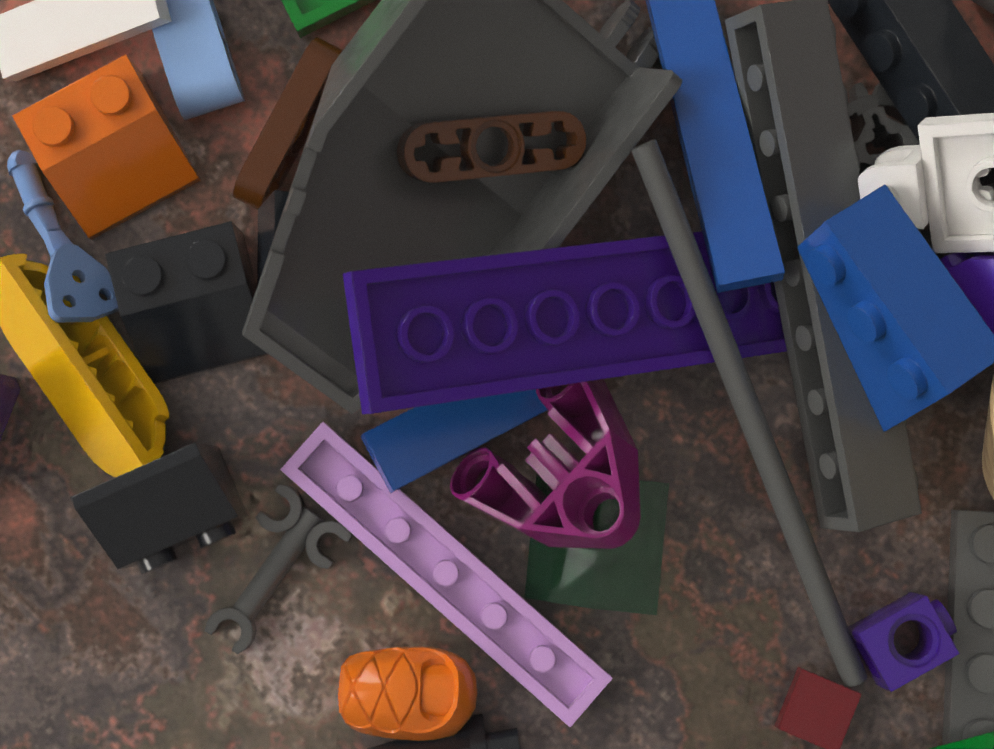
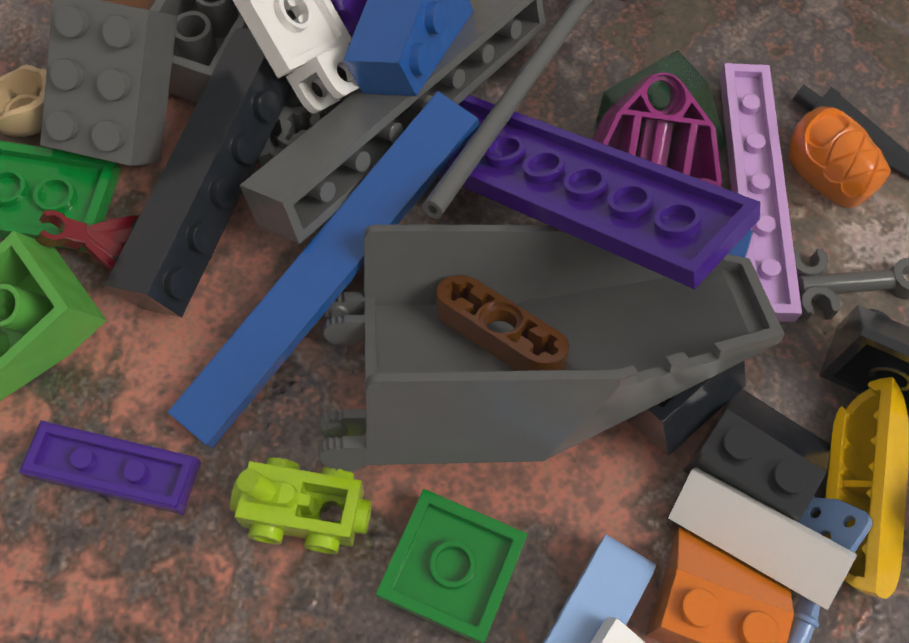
camera: 135 degrees left, 20 degrees down
reddish brown beam [233,37,343,210] -> none
none -> white tile [668,467,857,610]

